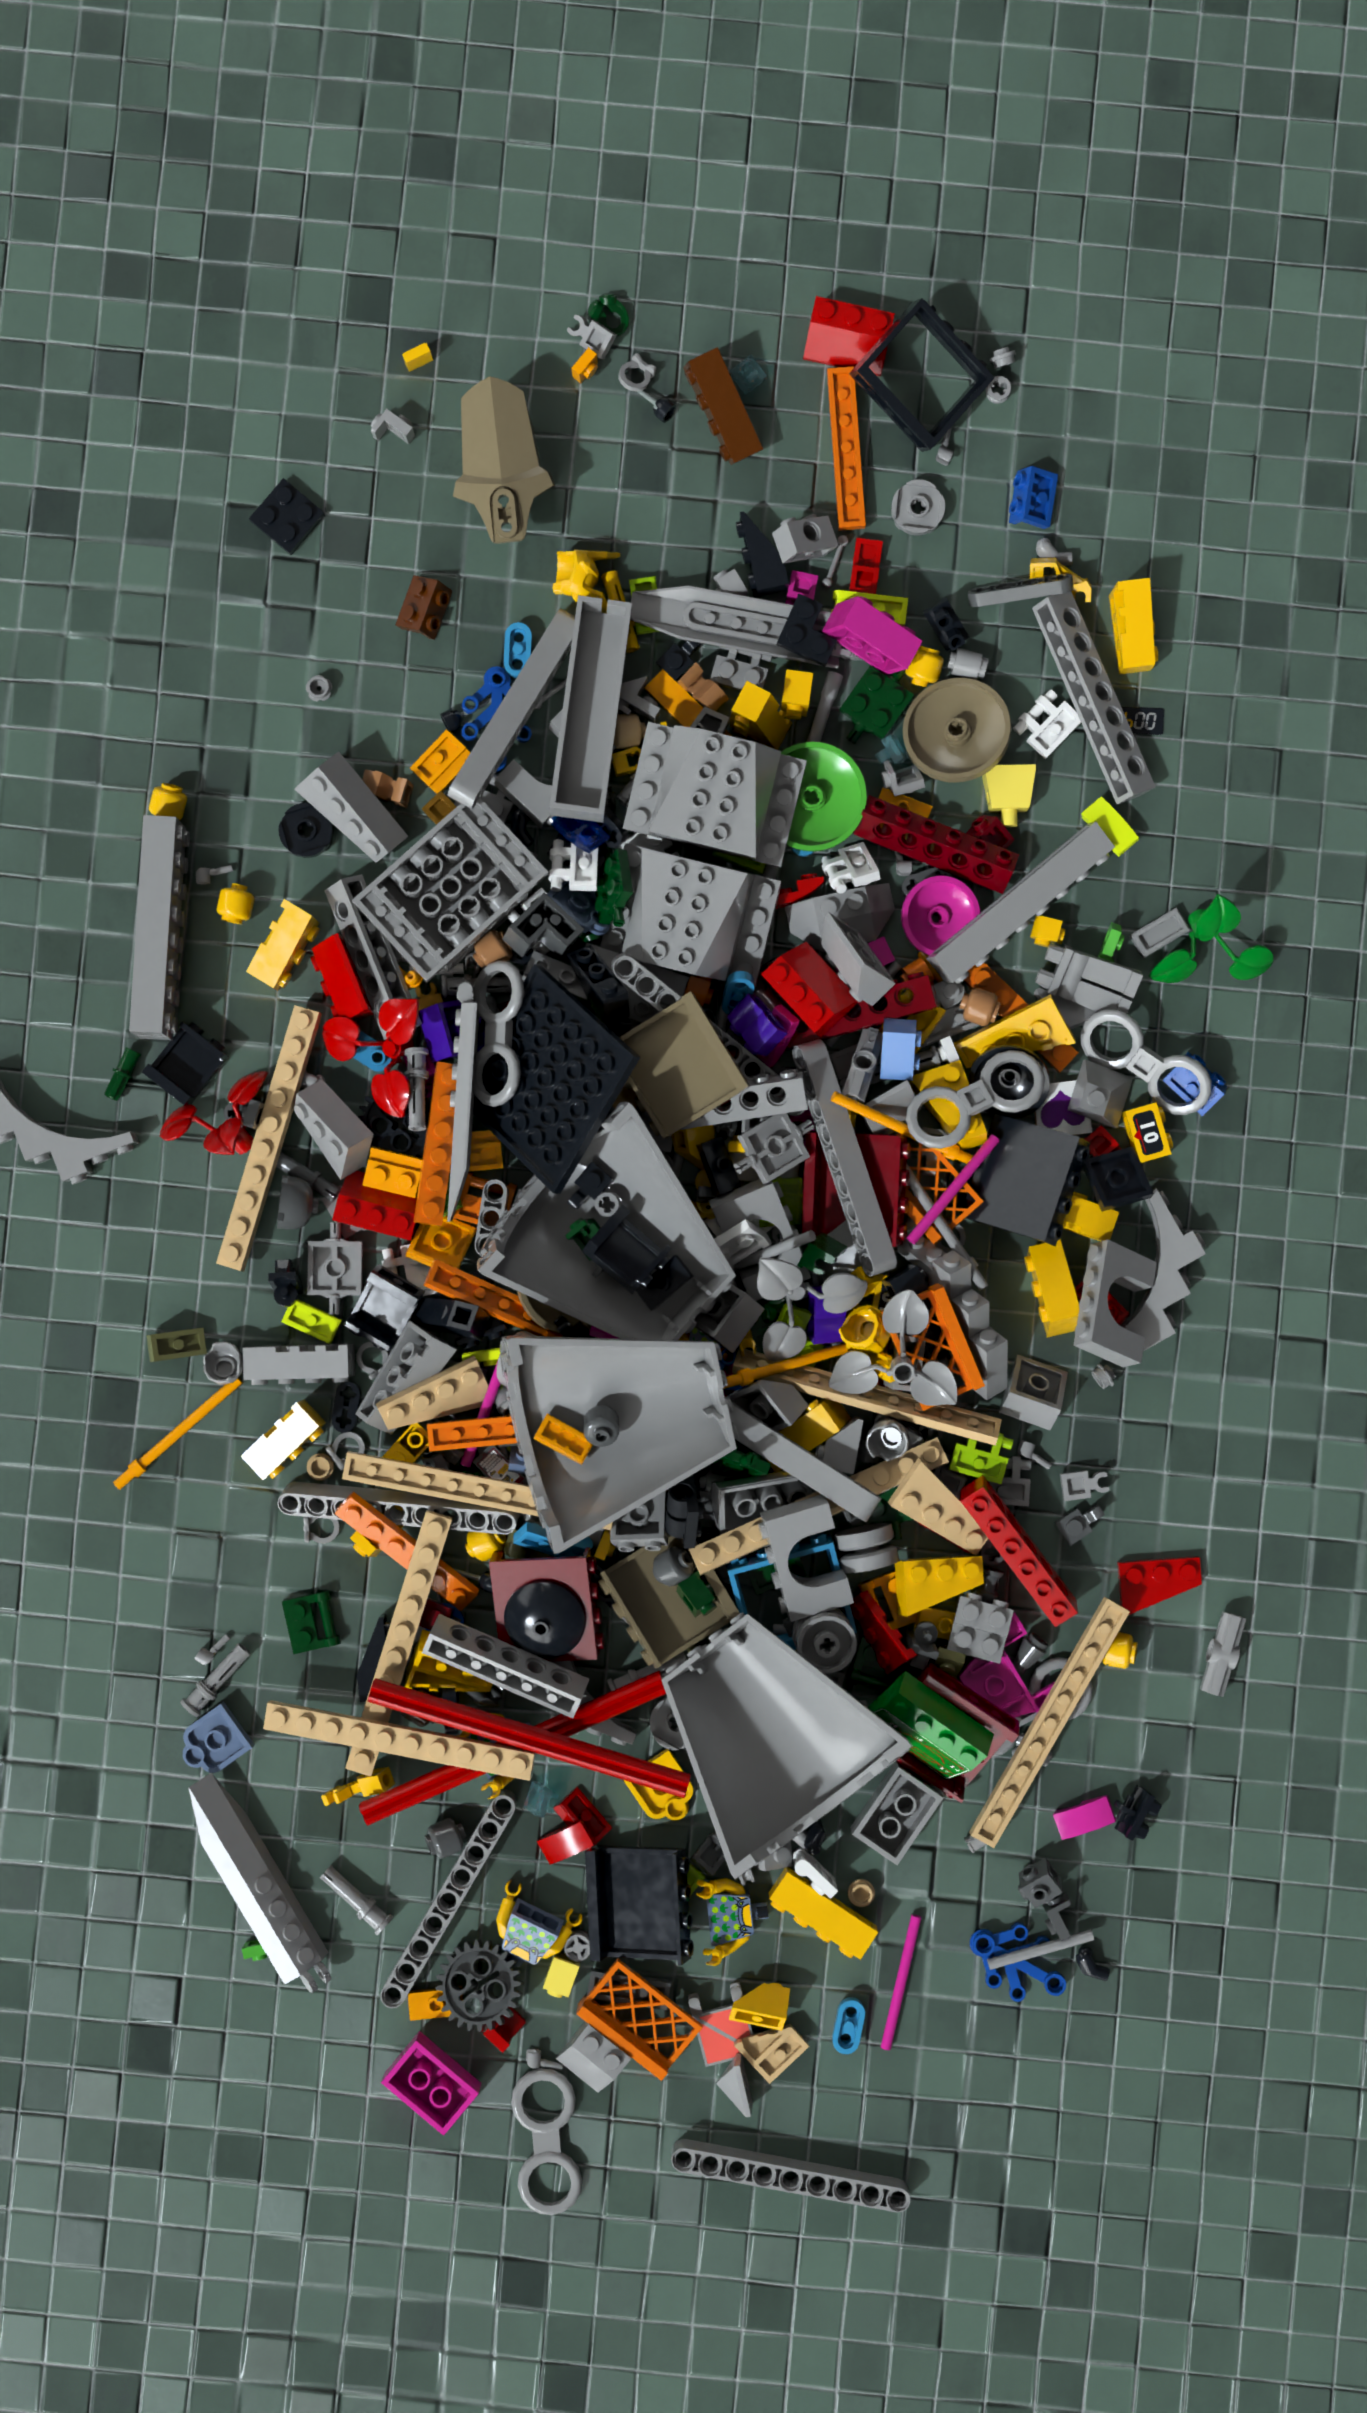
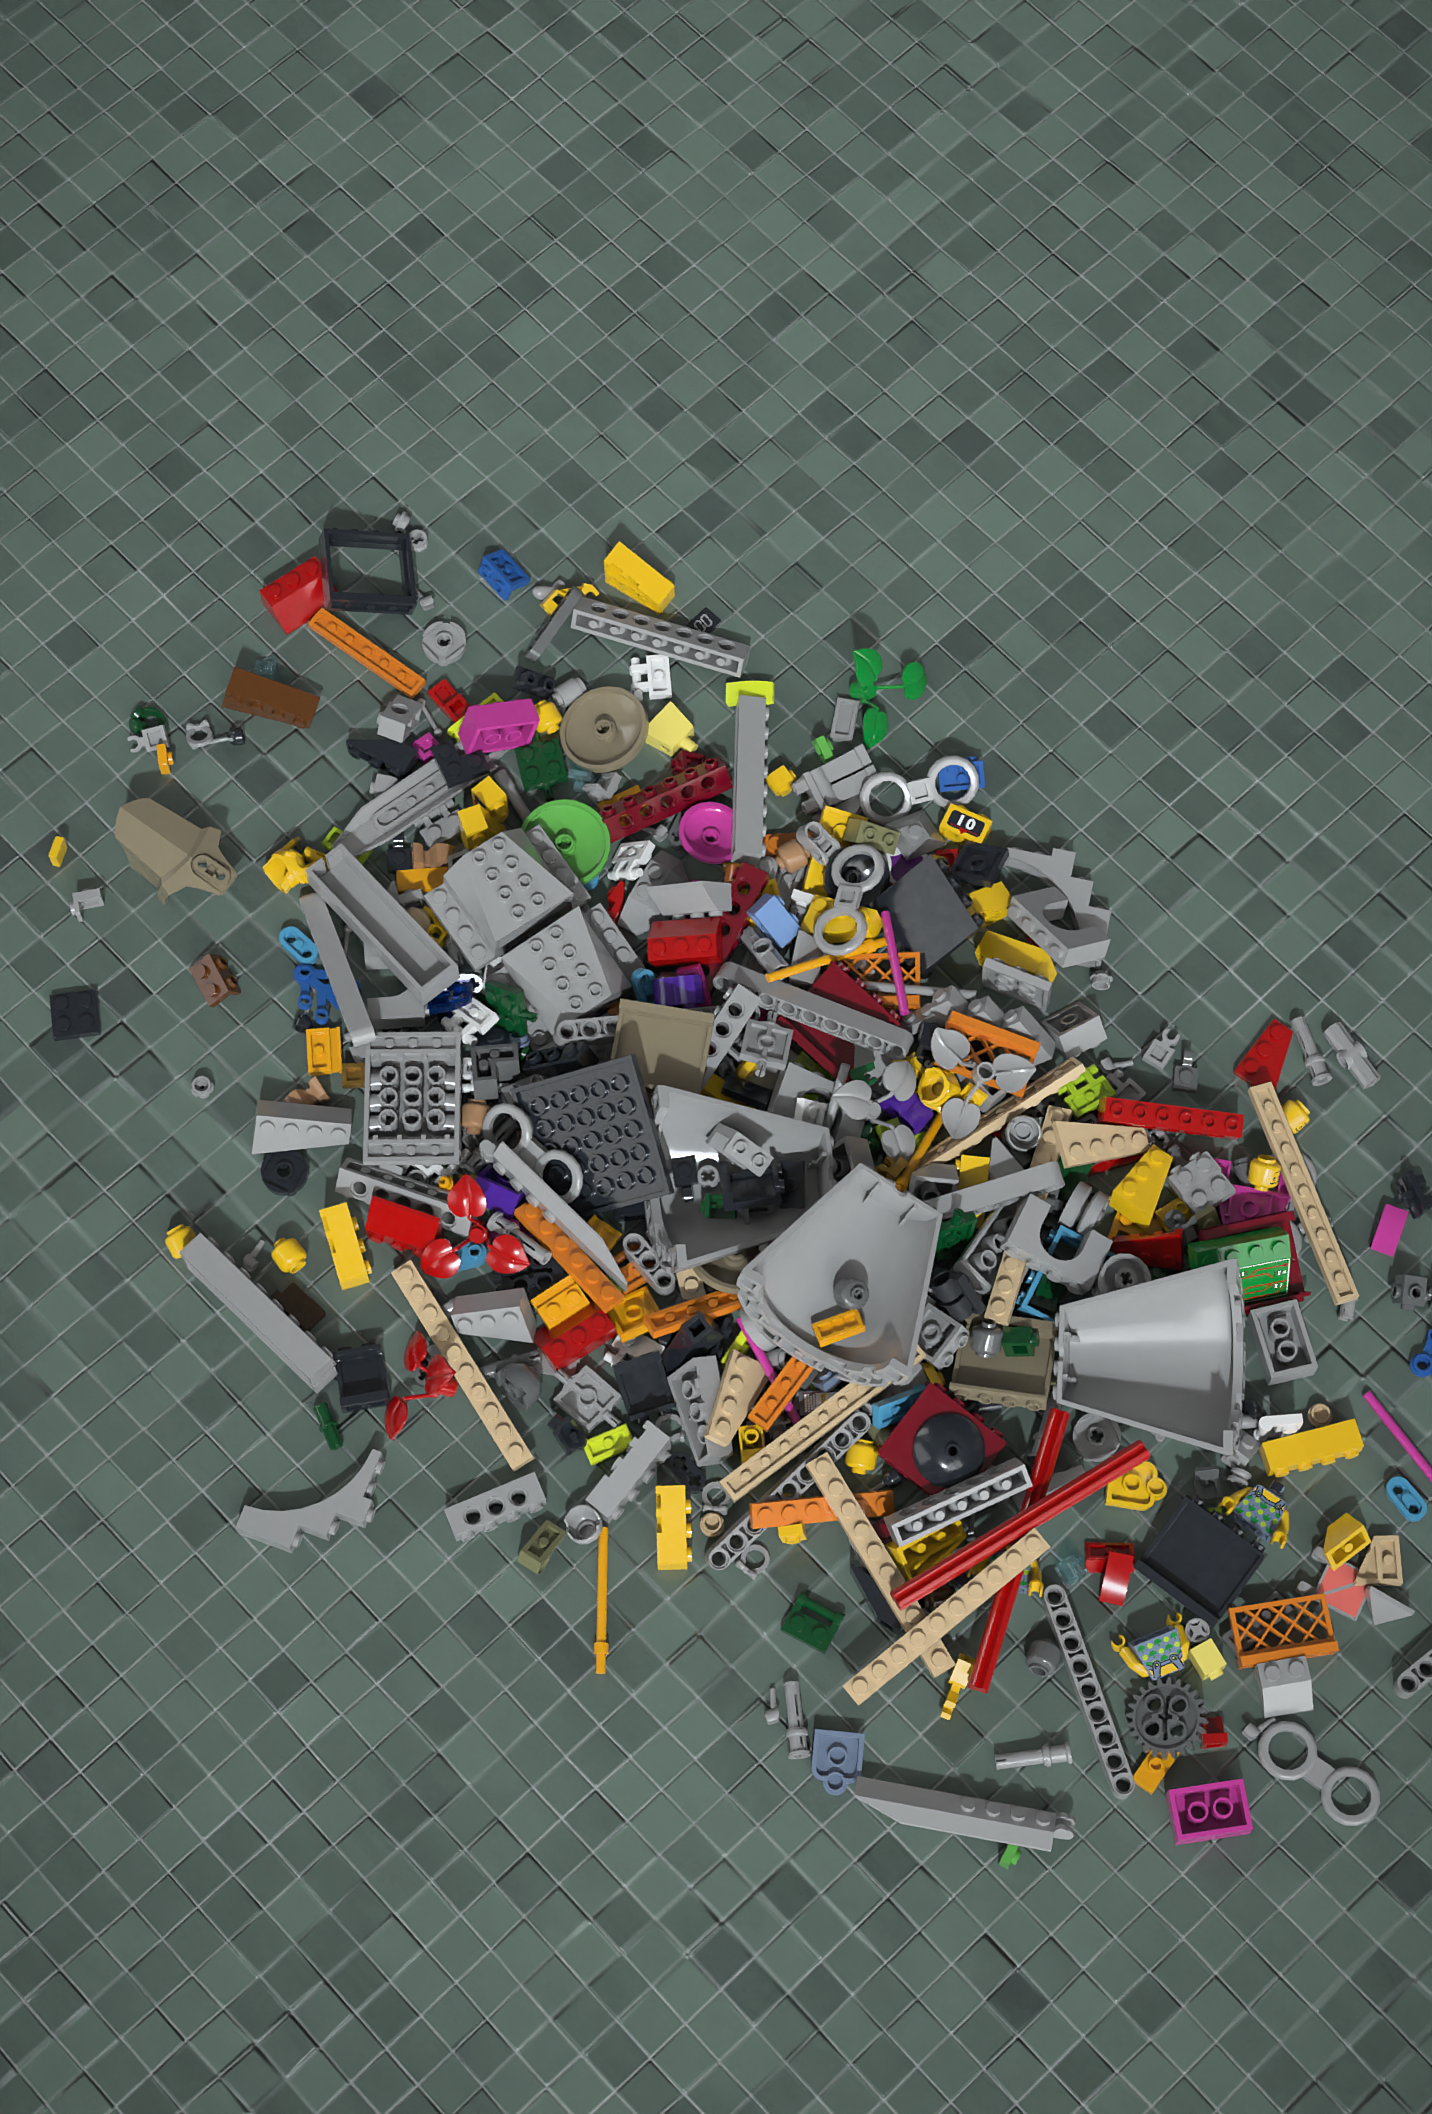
camera: 50 degrees left, 20 degrees down
none -> dark brown panel [271,1283,326,1332]
none -> light grey brick [444,1472,547,1542]
none -> light grey panel [706,1123,774,1177]
none -> light grey piece [796,821,841,865]
none -> olive brick [843,818,901,855]
none -> pearl gold tile [877,1156,908,1182]
none -> light grey plate [981,957,1052,1011]
none -> yellow head [1248,1155,1281,1191]
none -> light grey pin [1291,1016,1332,1086]

